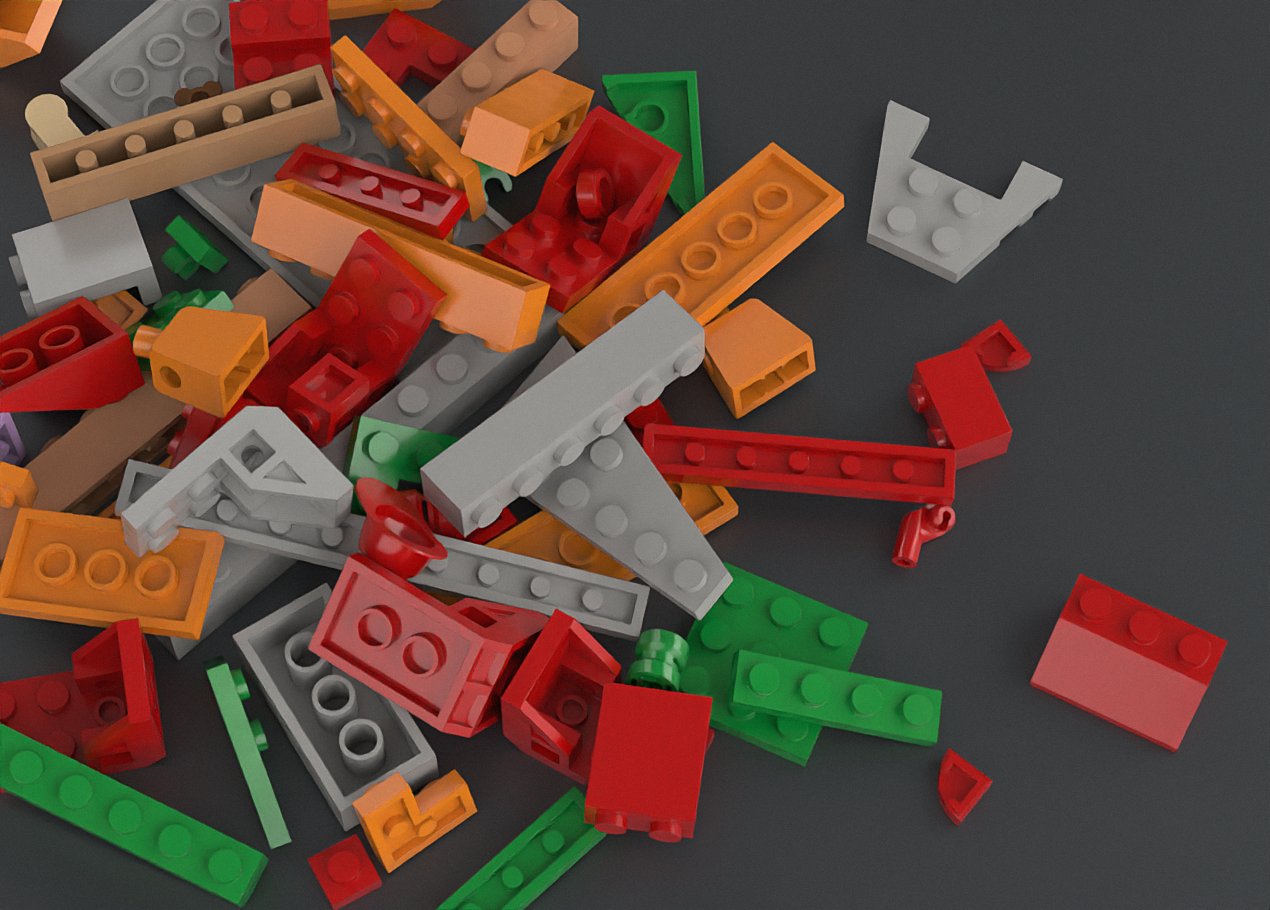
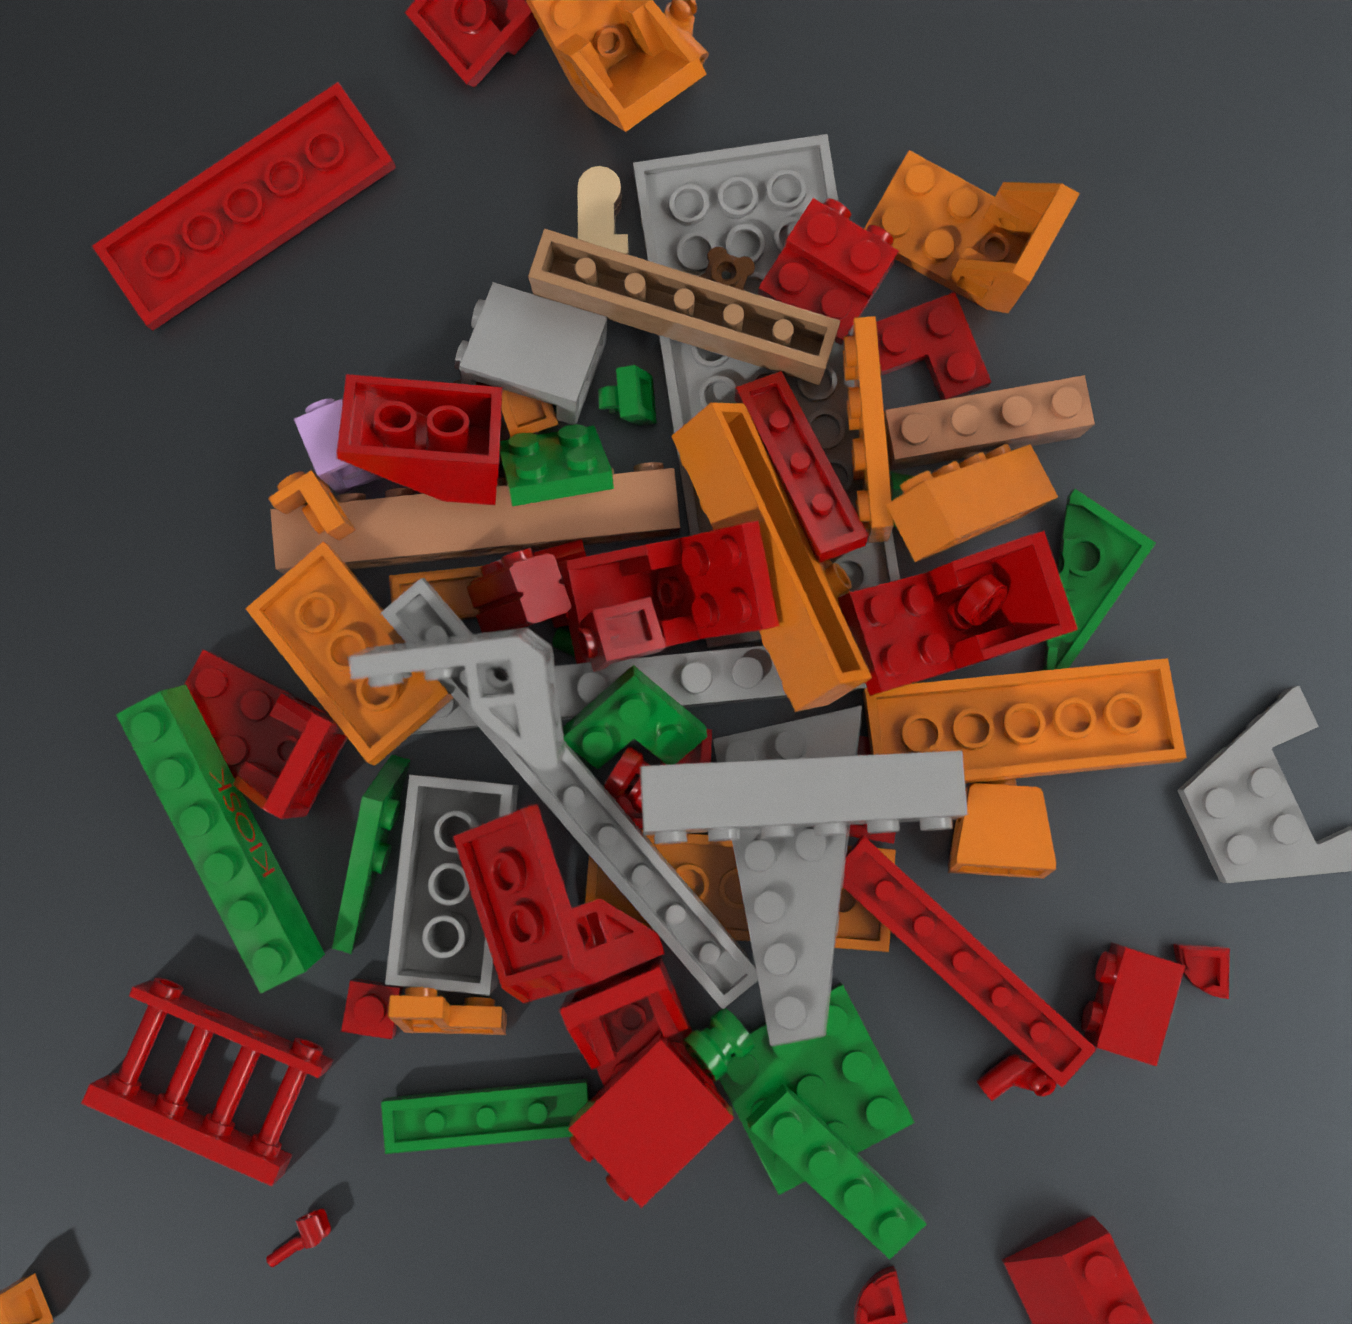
camera: 40 degrees right, 20 degrees up
orange torso [133,306,269,418] -> none
red piece [355,477,448,580] -> none

